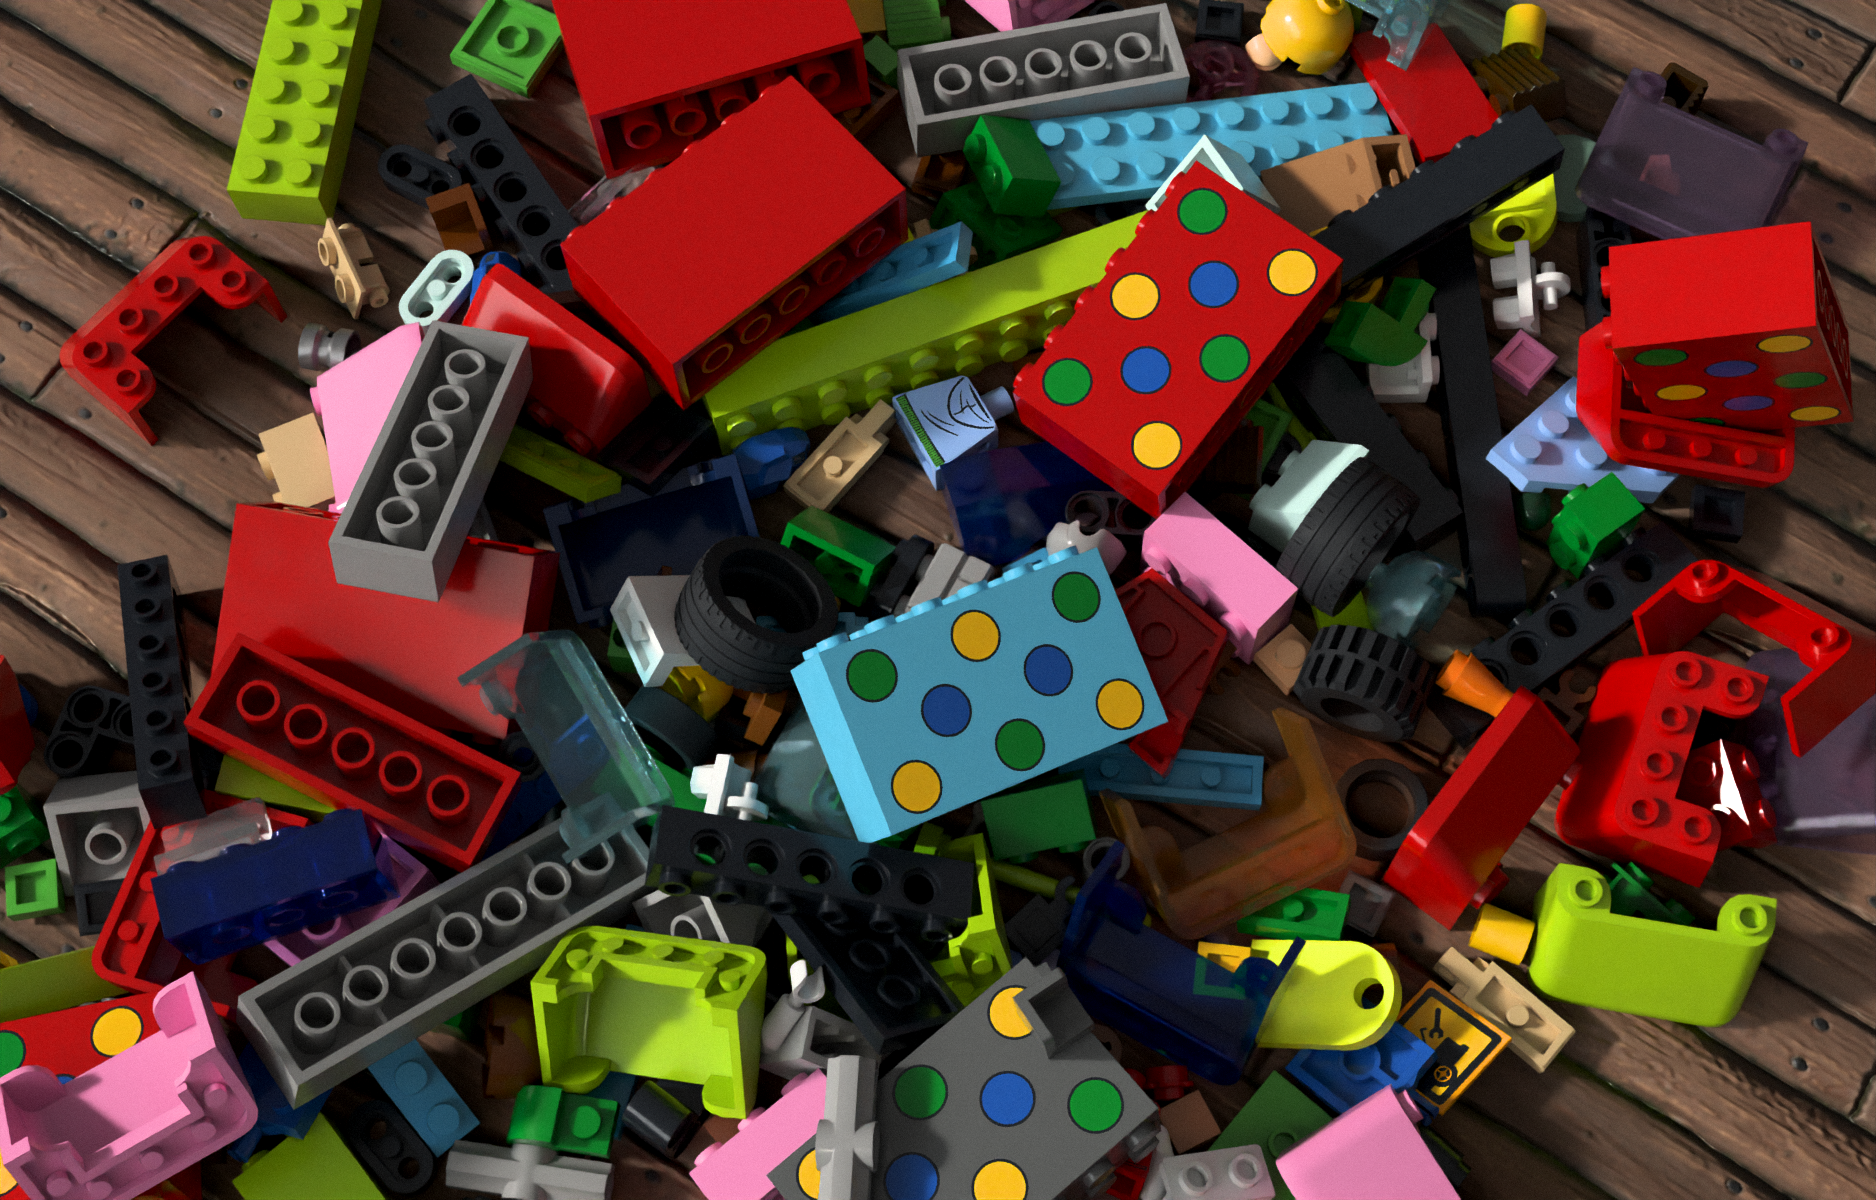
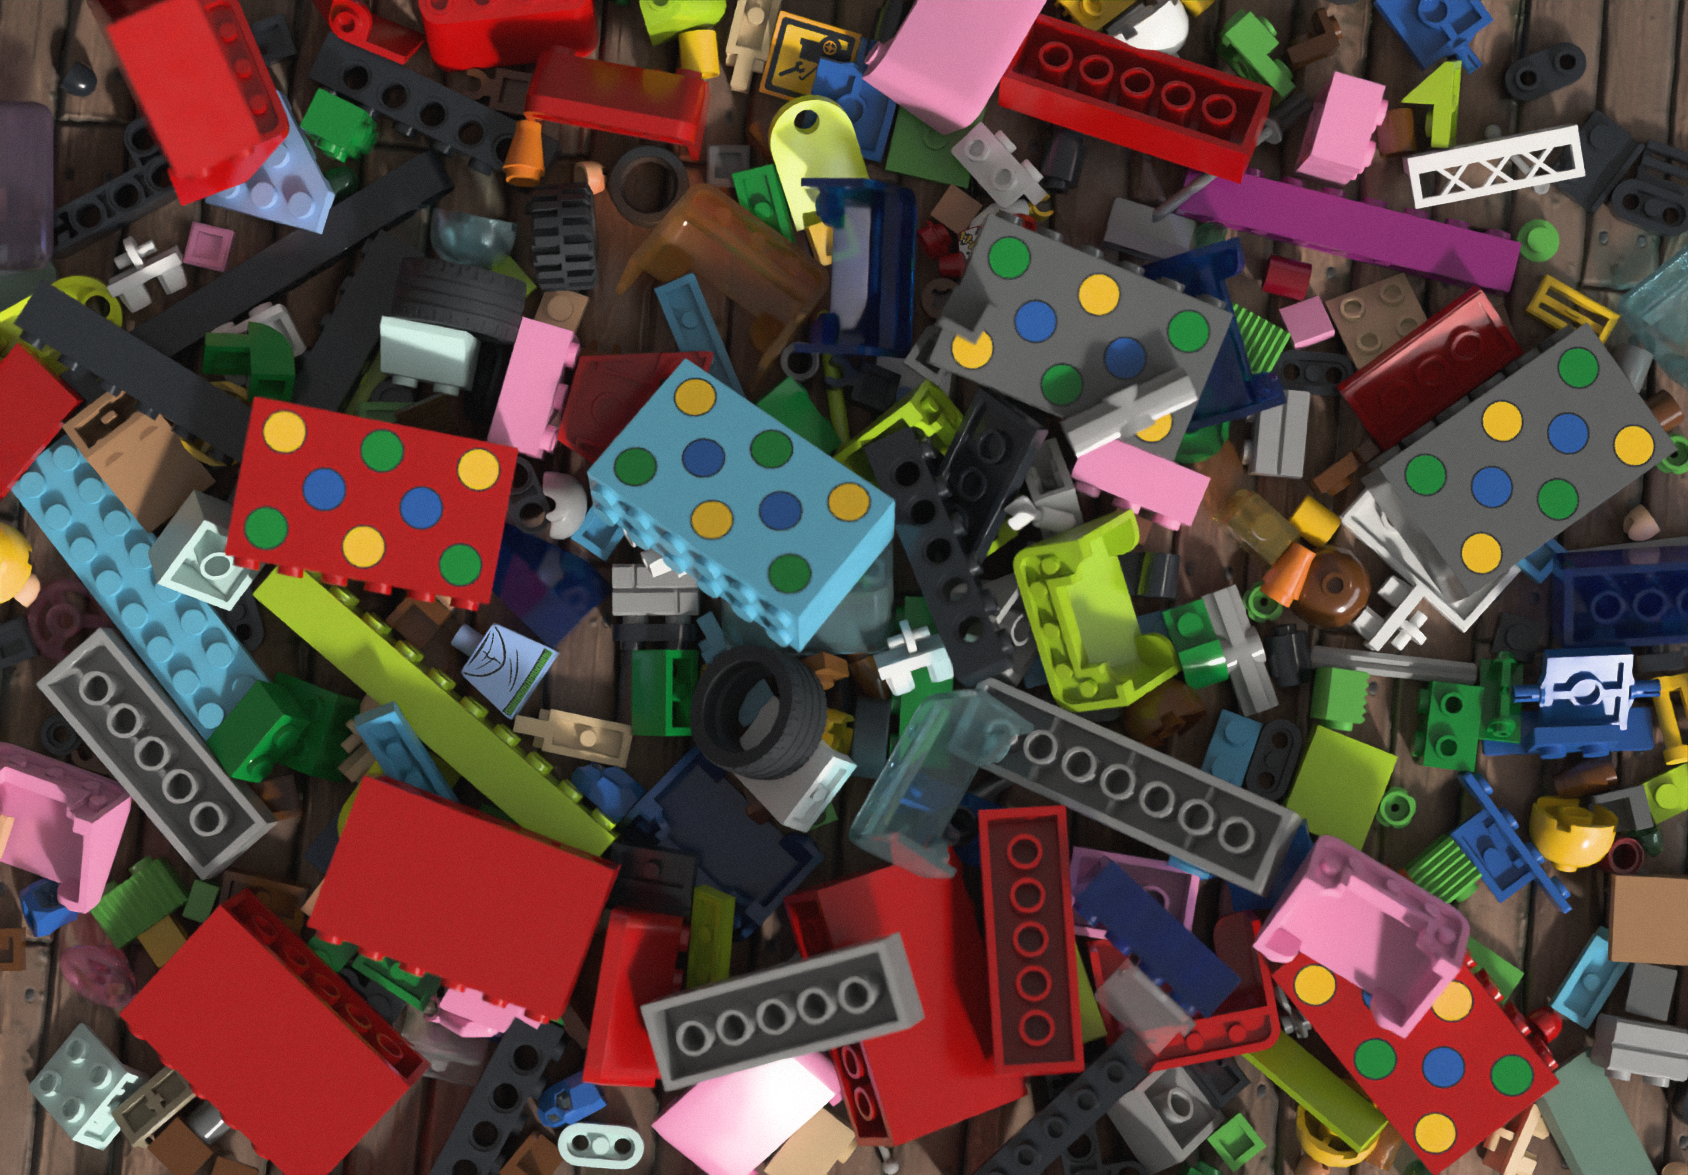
camera: 125 degrees left, 20 degrees up
none -> light nougat hinge [573,161,609,195]

